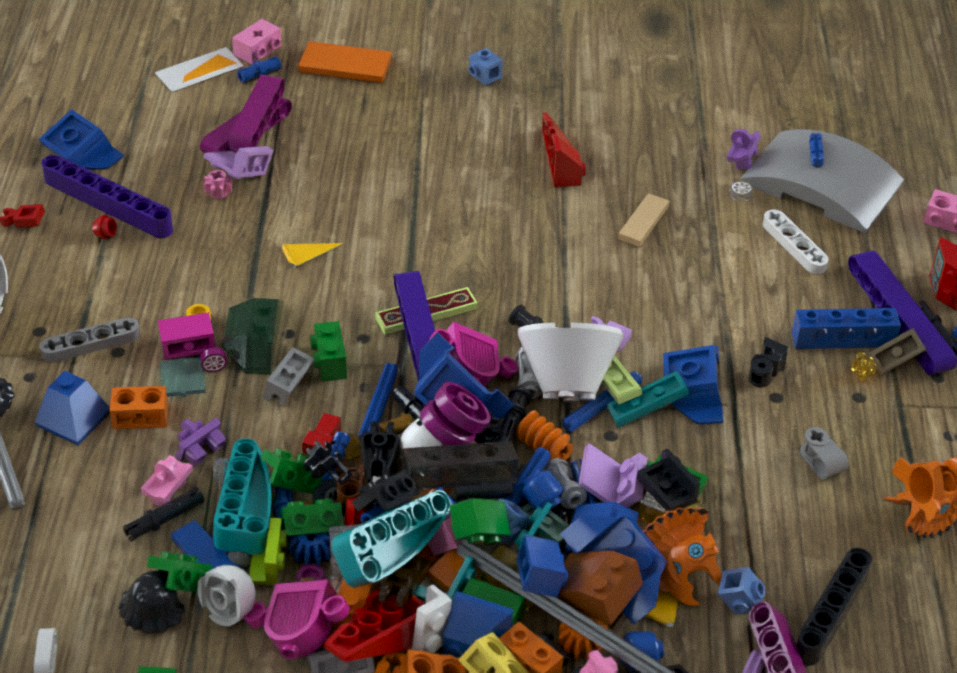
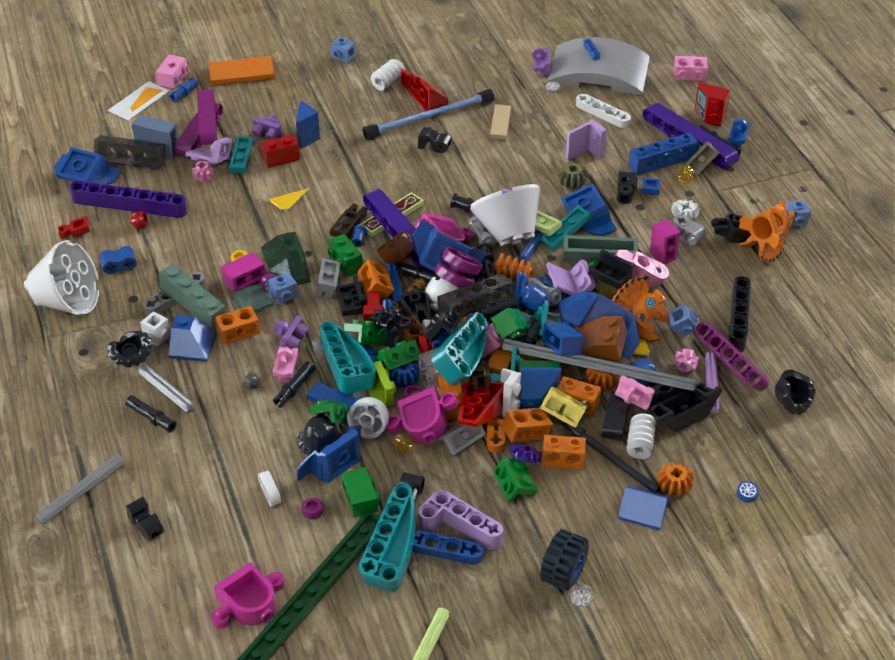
camera: 20 degrees left, 0 degrees up
none -> clear smoke brick [94,135,165,169]
none -> blue axle [99,246,137,274]
none -> sand blue brick [131,115,178,160]
none -> white brick [140,311,171,346]
none -> sand green brick [159,263,225,329]
none -> teal tile [229,136,254,173]
none -> dark grey hinge [243,372,260,390]
none -> medium lavender hips [252,114,284,140]
none -> red slope [257,134,300,168]
none -> medium blue brick [267,272,298,304]
none -> blue slope [296,101,320,149]
none -> blue piece [296,425,362,483]
none -> dark brown hinge [330,204,368,238]
none -> black bracket [335,275,367,317]
none -> blue pin [352,224,367,247]
none -> orange brick [358,259,394,302]
none -> light blue hose [362,89,494,140]
none -> white piece [371,59,405,91]
none -> reddish brown cylinder [377,230,414,265]
none -> clear yellow plate [394,433,412,453]
none -> black leg [418,127,452,153]
none -> black pin [522,321,542,345]
none -> olive gear [558,162,588,189]
none -> sand green brick [563,235,638,263]
none -> lavender bracket [566,120,607,160]
none -> bright pink piece [615,250,669,288]
none -> blue plate [642,177,660,195]
none -> dark pink brick [649,220,680,264]
none -> white gear [671,199,700,220]
none -> bright pink gear [673,348,699,373]
none -> black hinge [710,213,752,243]

